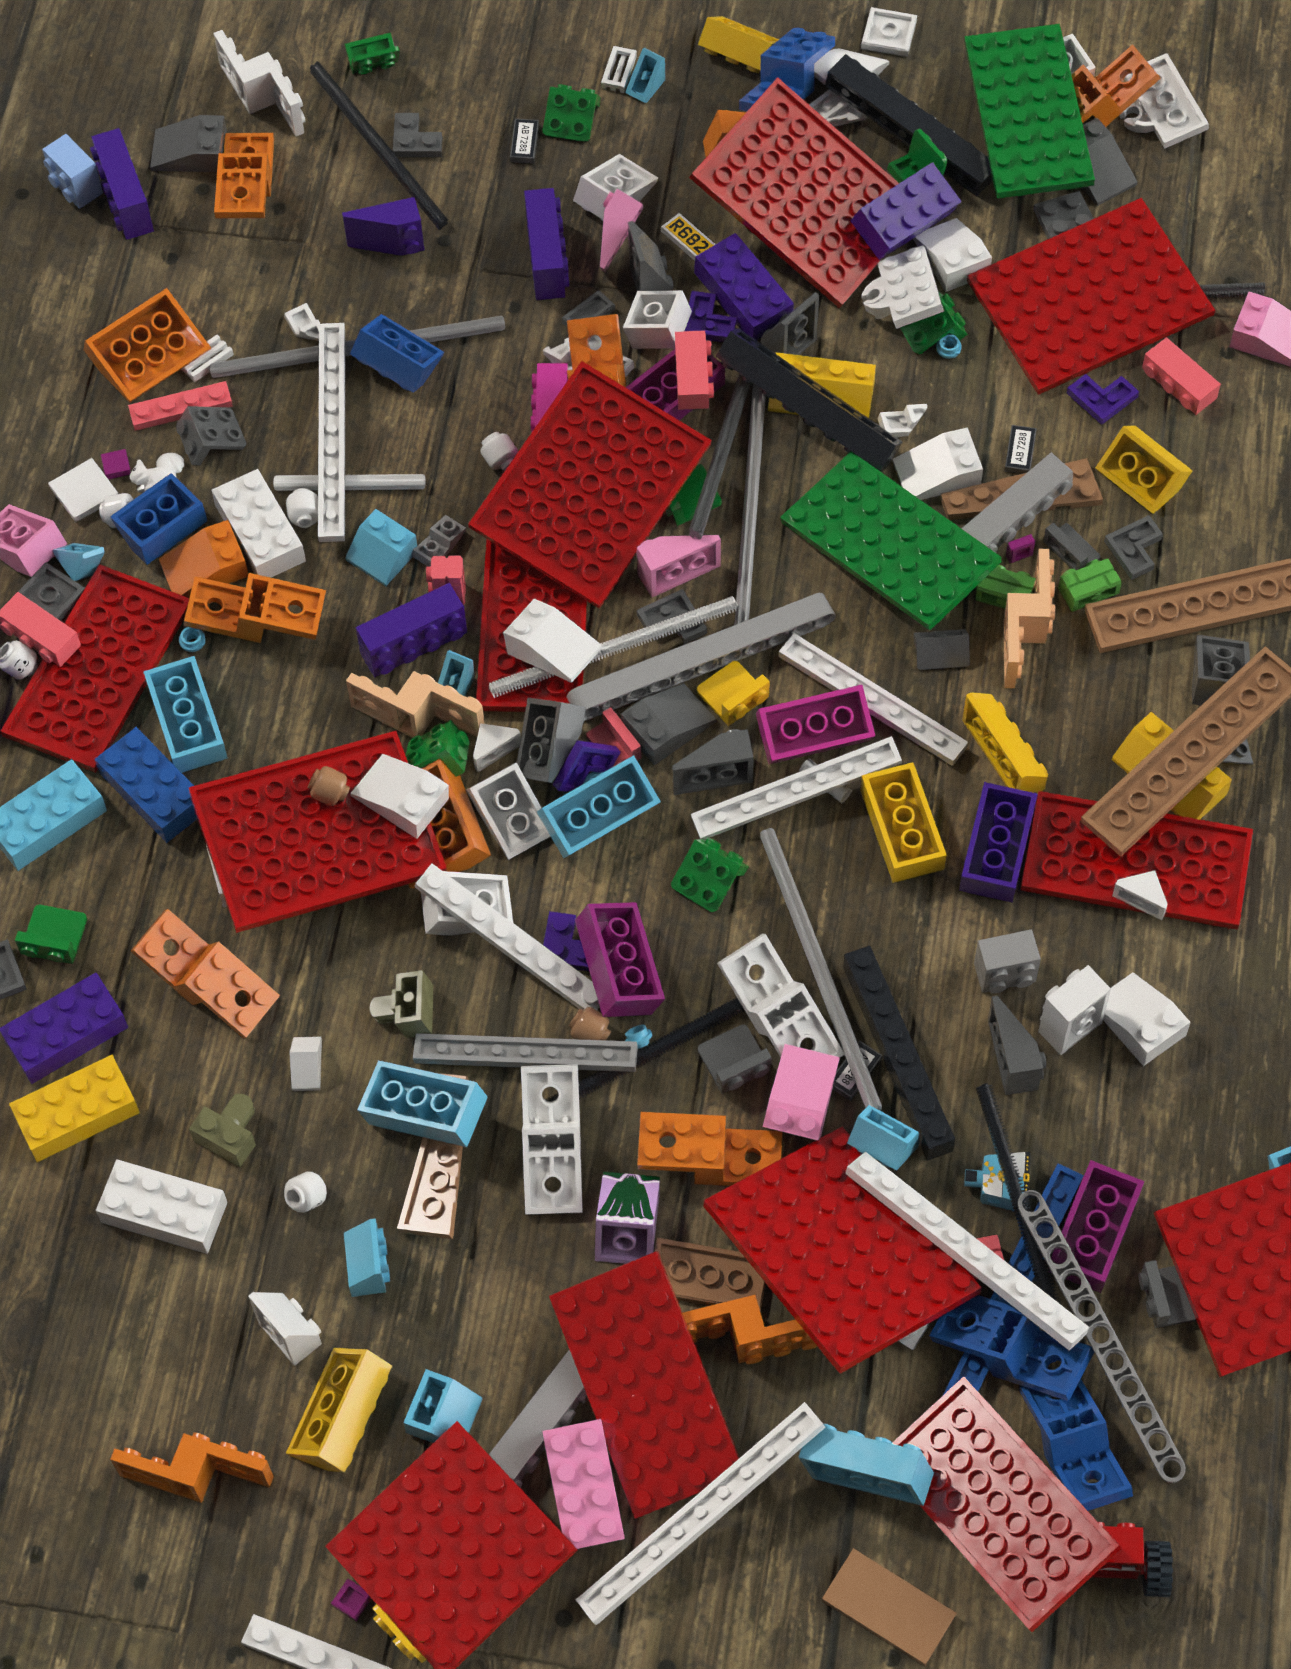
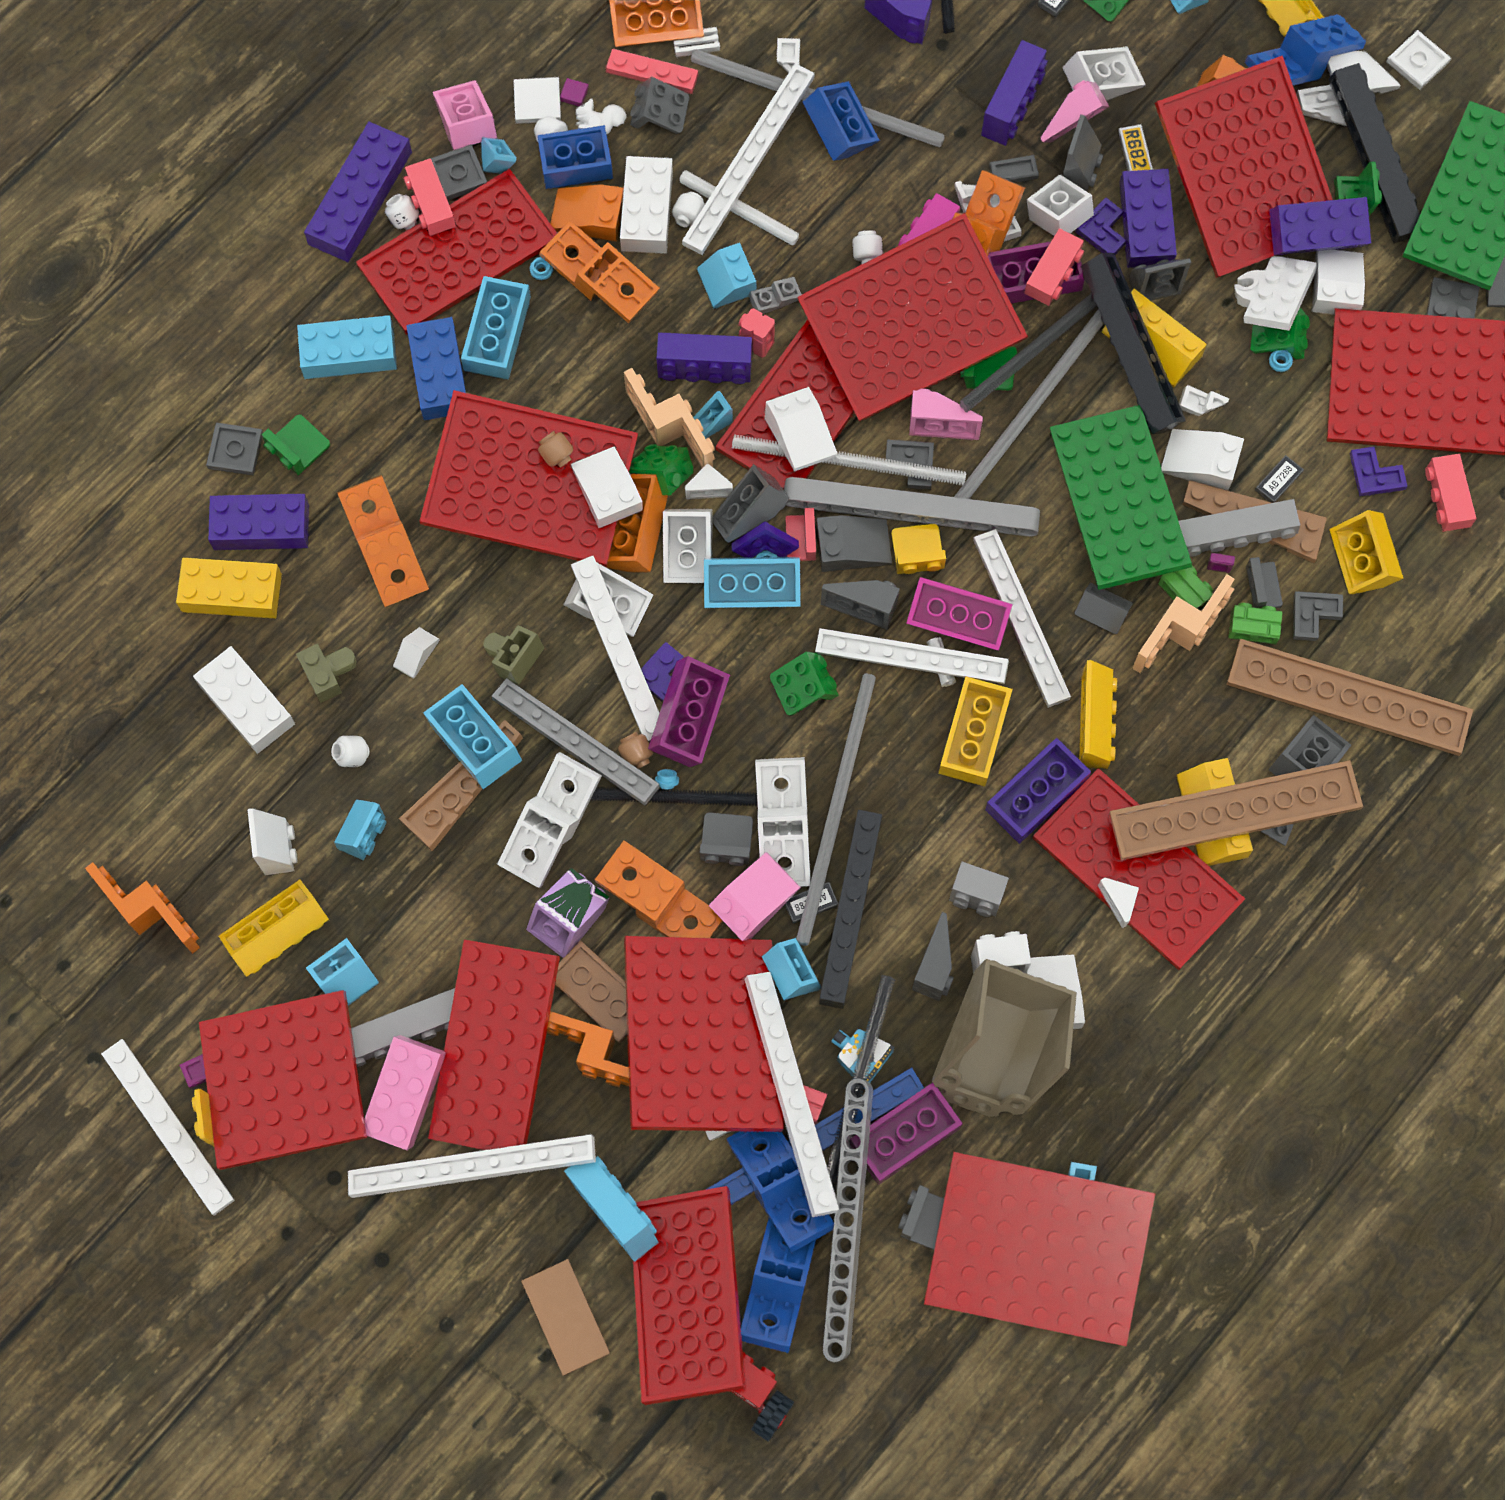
camera: 30 degrees right, 10 degrees up
none -> dark tan windscreen [932,959,1077,1117]

